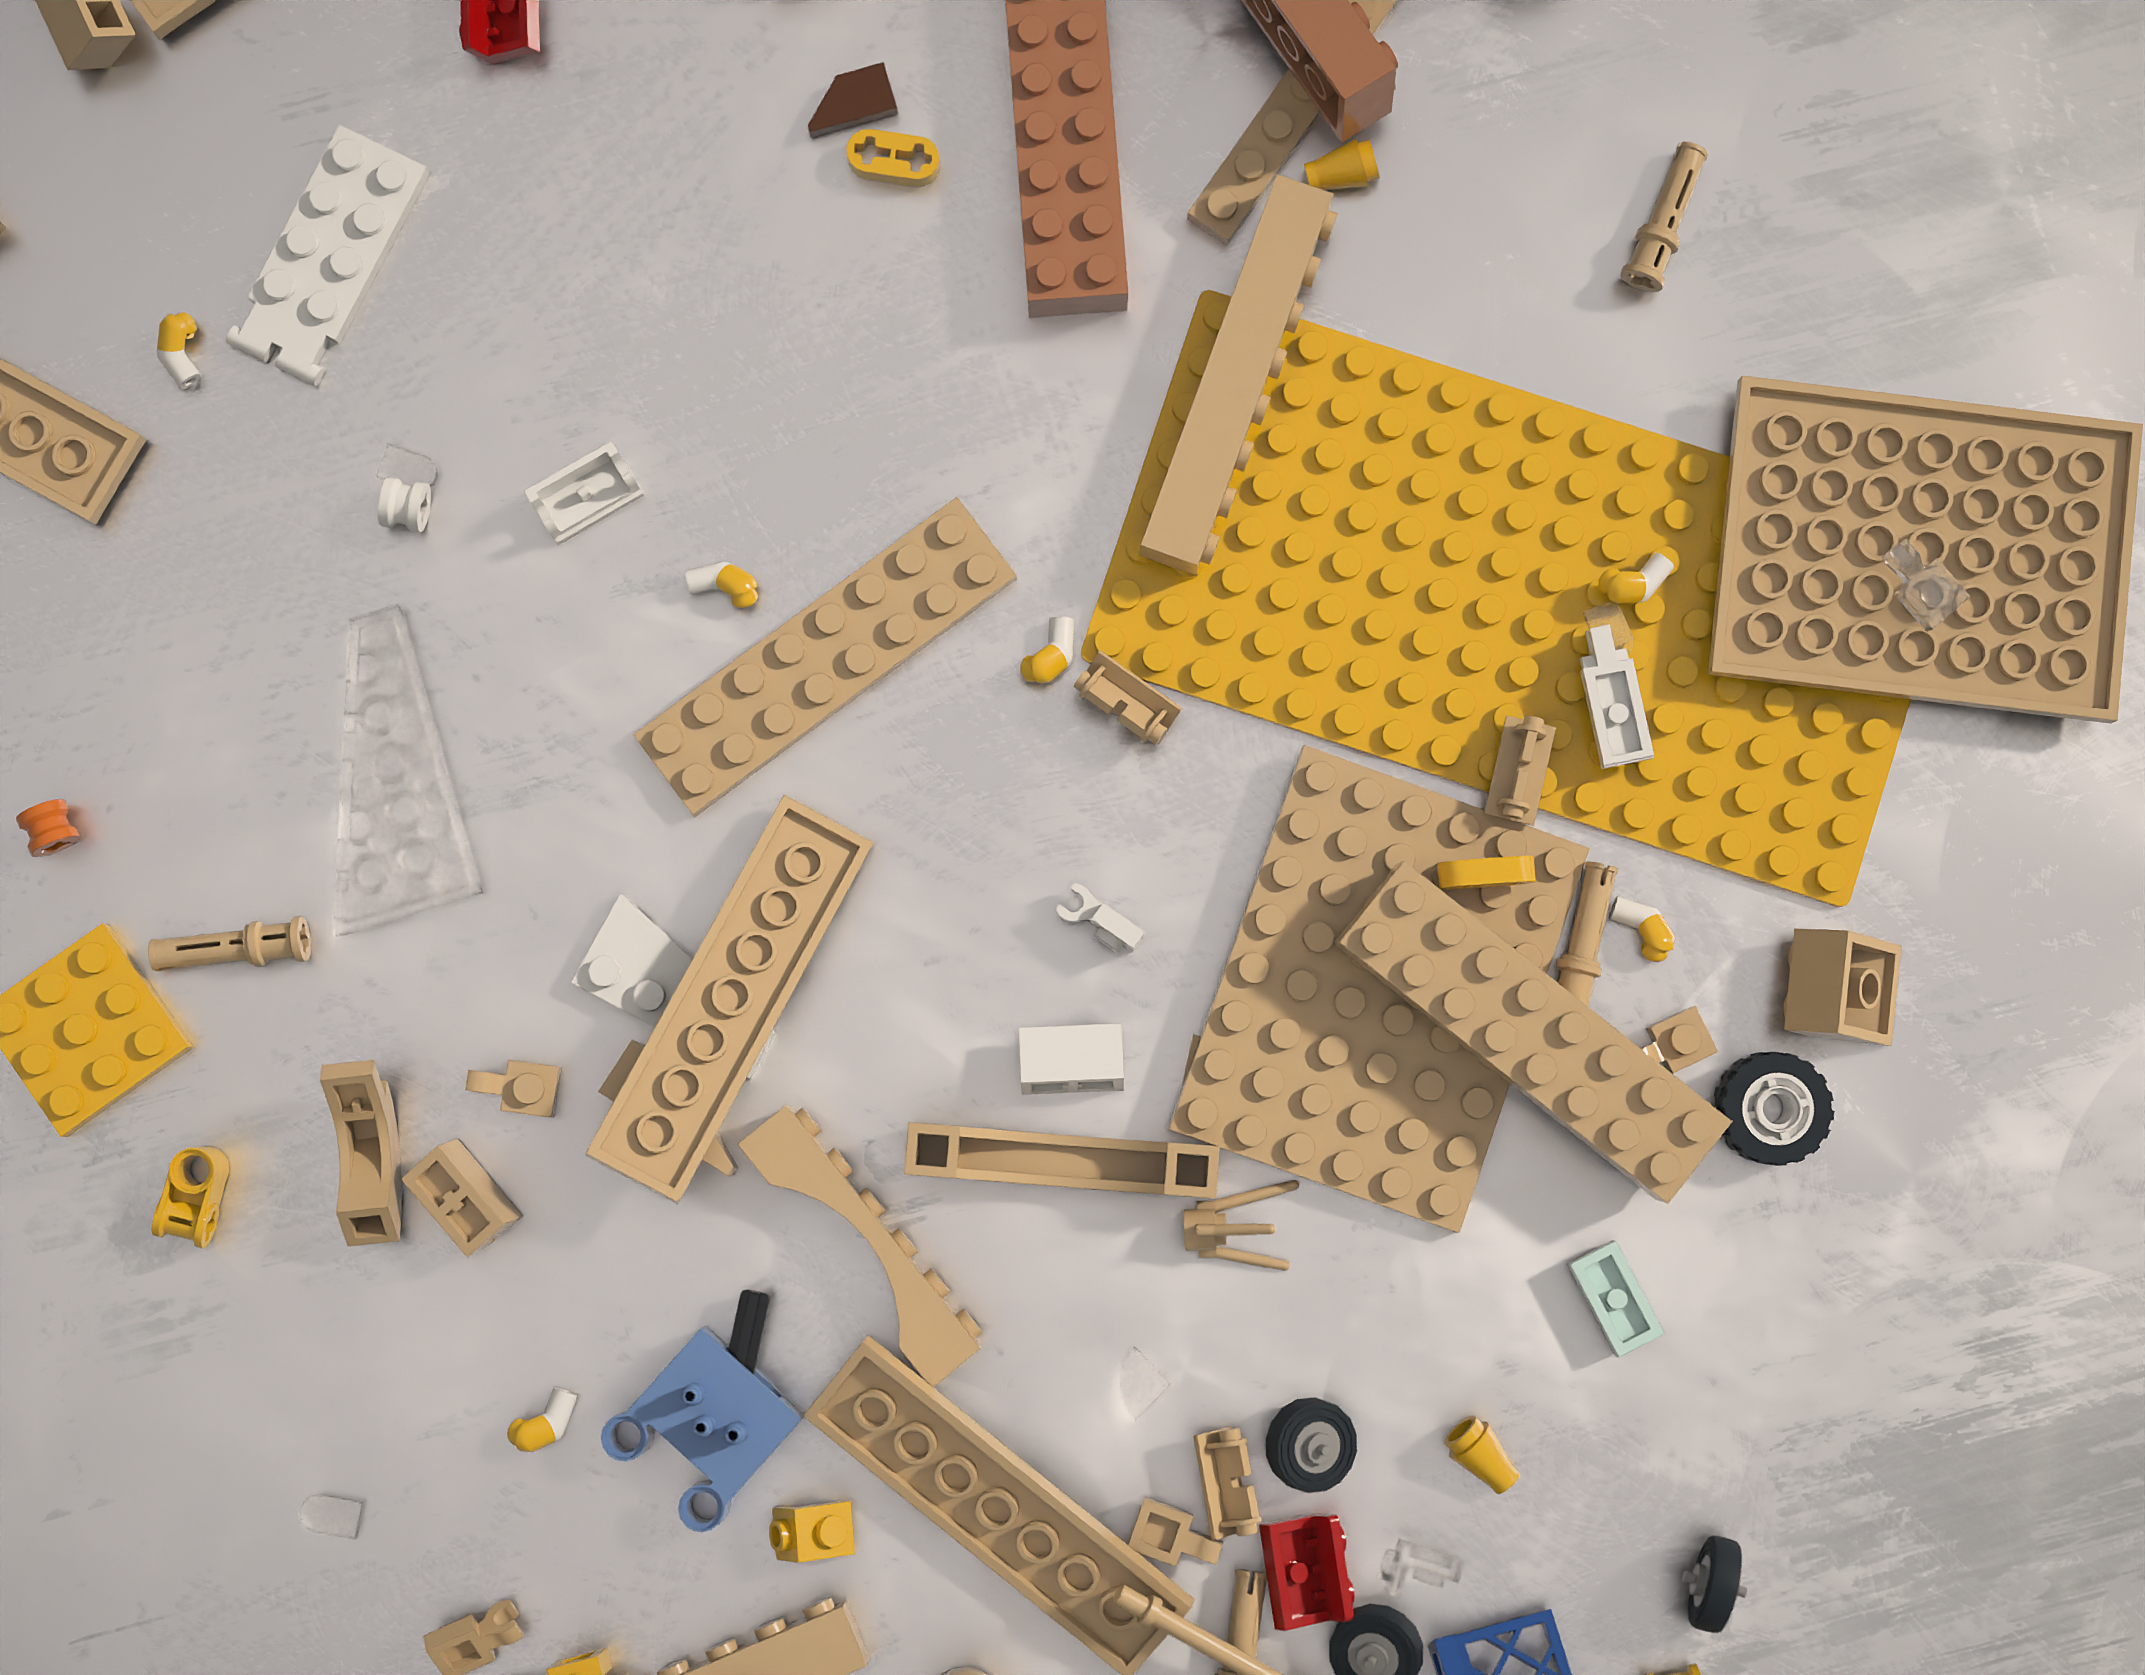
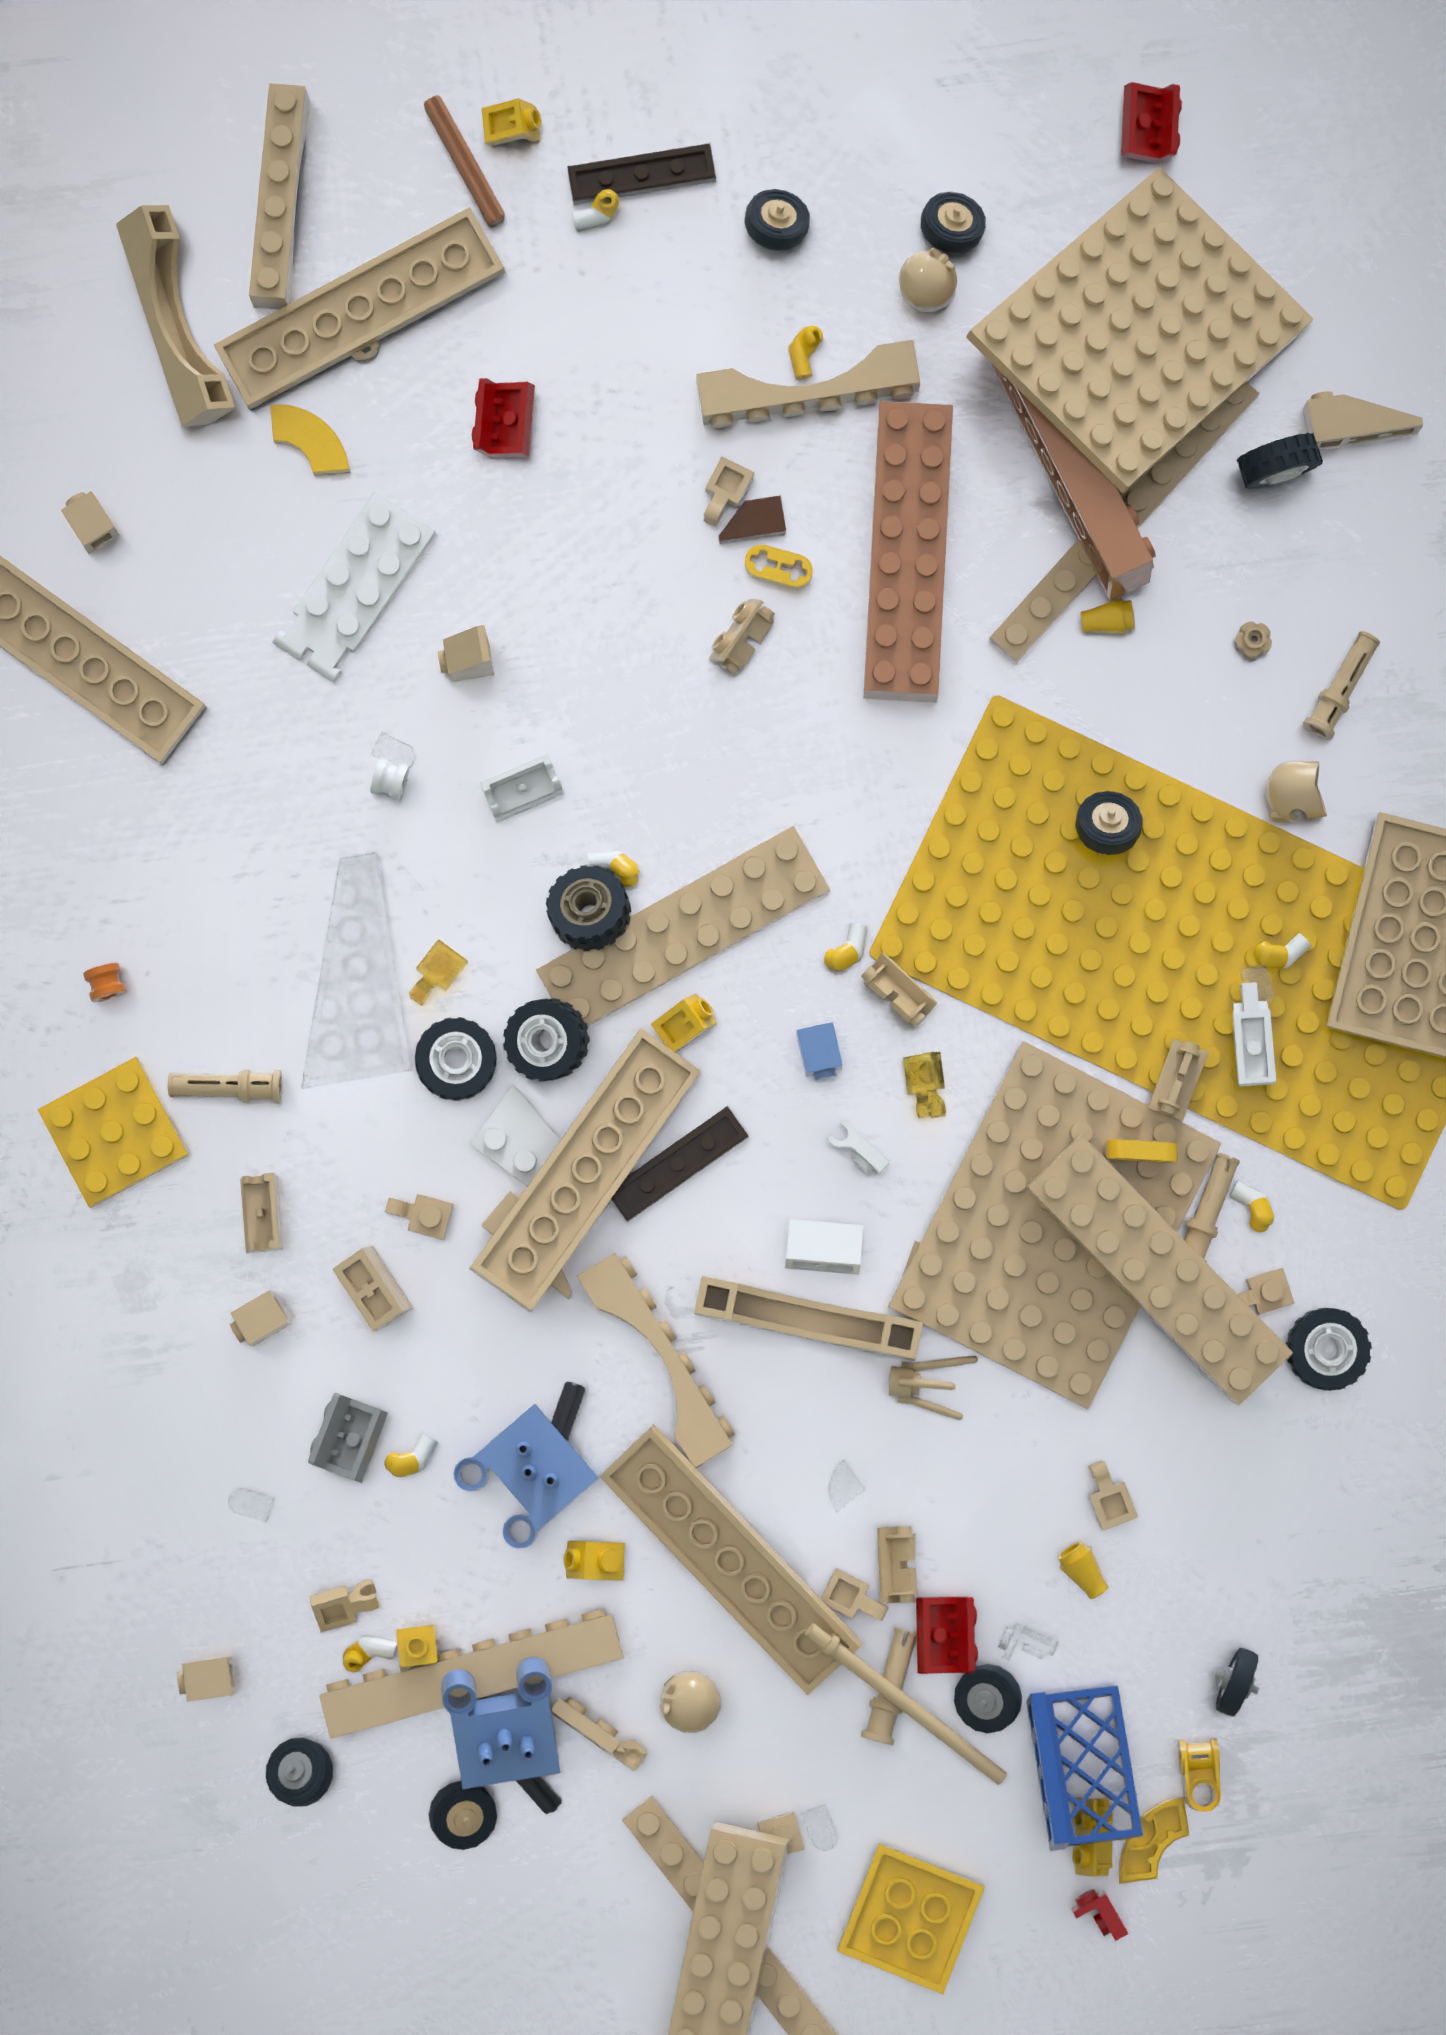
camera: 10 degrees right, 0 degrees up
yellow piece [151,1146,229,1249] -> none
arm [157,312,201,389] -> none
tan arch [320,1060,402,1246] -> none
tan brick [1139,174,1338,576] -> none
black wheel [1266,1397,1357,1493] -> none
light aqua plate [1567,1240,1665,1357] -> none
tan slope [1783,928,1902,1046] -> none
none -> tan brick [229,1290,291,1347]
none -> tan hinge [240,1173,284,1253]
none -> yellow tile [270,404,350,475]
none -> light grey bracket [308,1393,388,1483]
none -> clear yellow plate [409,939,468,1006]
none -> black wheel [415,1017,497,1101]
none -> tan slope [438,625,494,682]
none -> black wheel [503,998,590,1081]
none -> black wheel [546,865,631,951]
none -> dark brown tile [611,1106,749,1222]
none -> yellow bracket [651,994,717,1053]
none -> tan plate [703,457,754,527]
none -> tan hinge [708,599,775,674]
none -> medium blue brick [796,1022,843,1081]
none -> clear yellow plate [903,1052,946,1118]
none -> black wheel [1075,791,1143,855]
none -> tan plate [1088,1461,1138,1531]
none -> tan plate [1236,621,1272,657]
none -> tan helmet [1266,761,1327,822]

